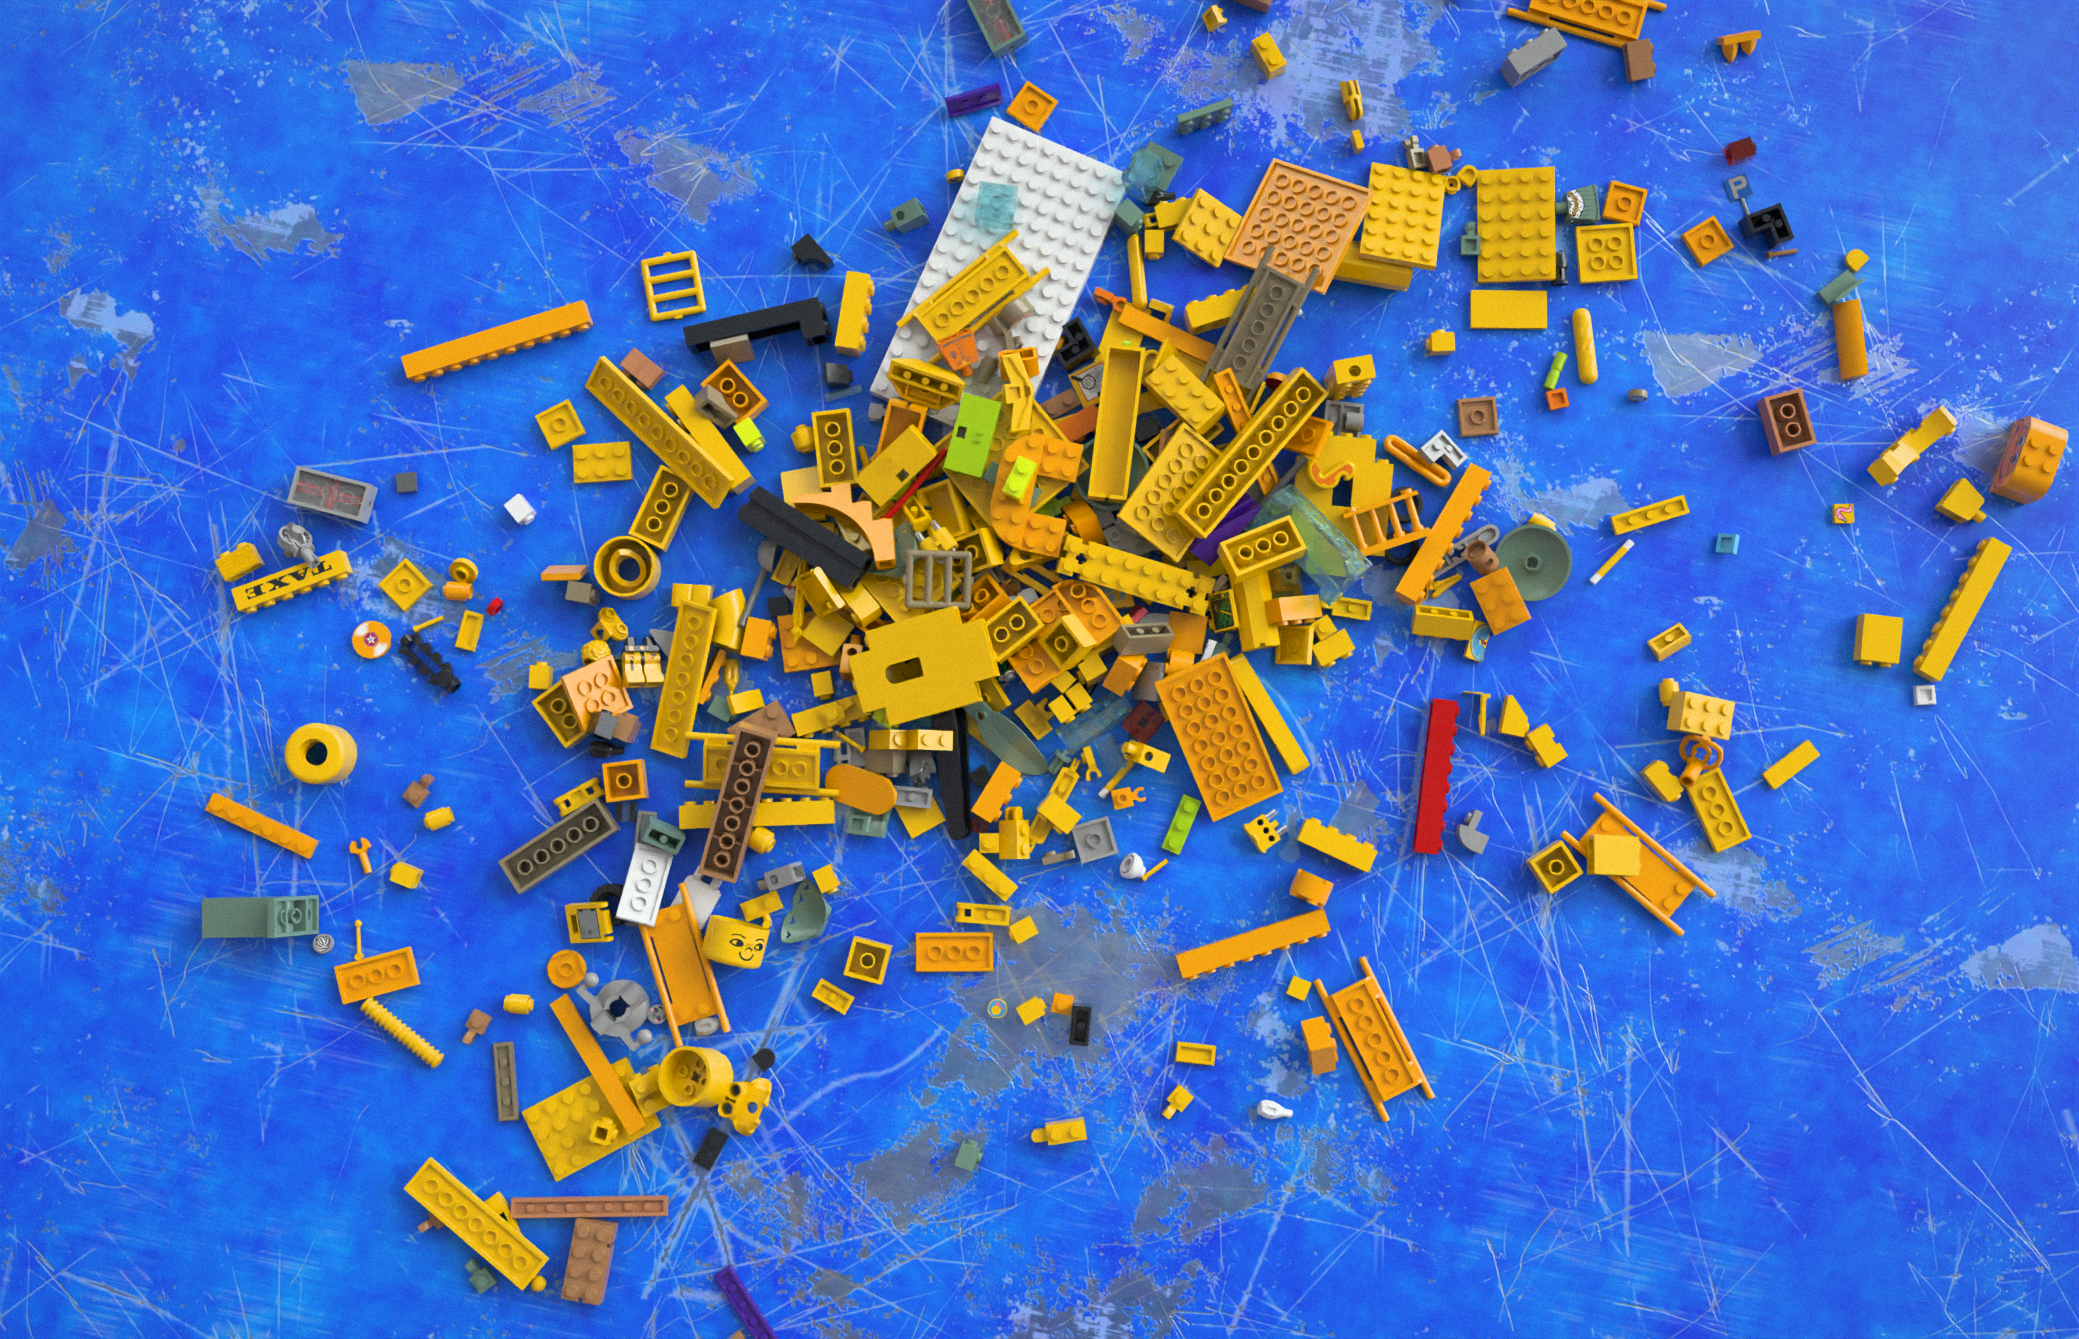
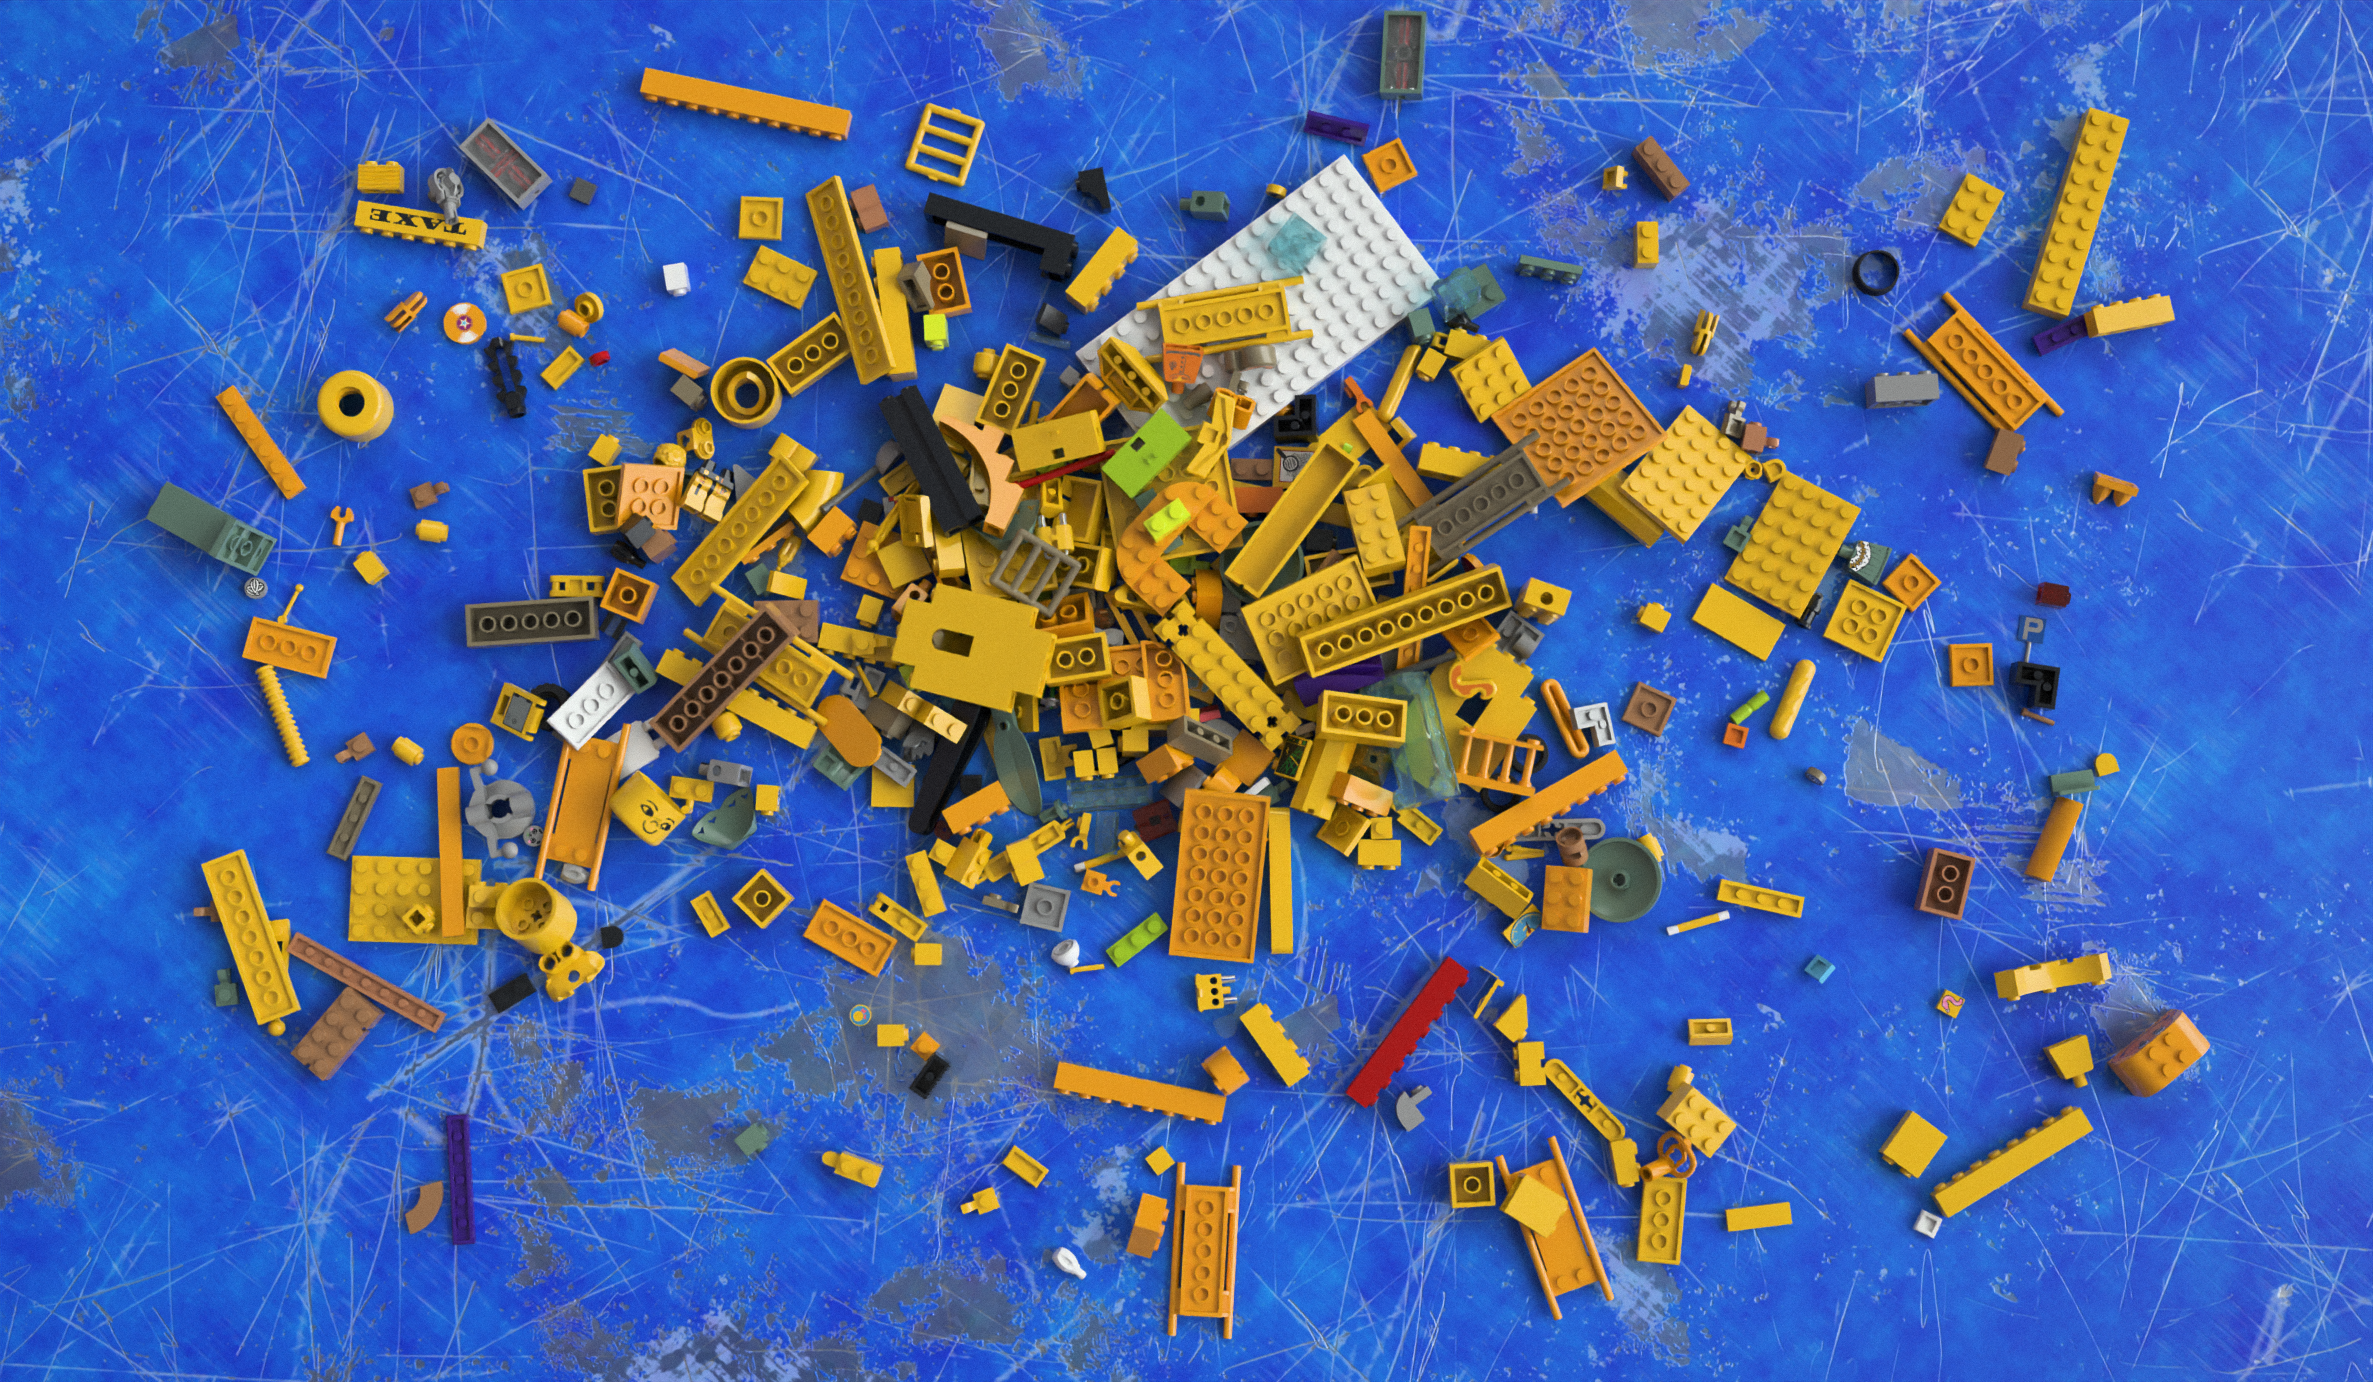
camera: 20 degrees right, 0 degrees up
none -> light orange arm [384,291,427,333]
none -> yellow piece [1544,1058,1625,1141]

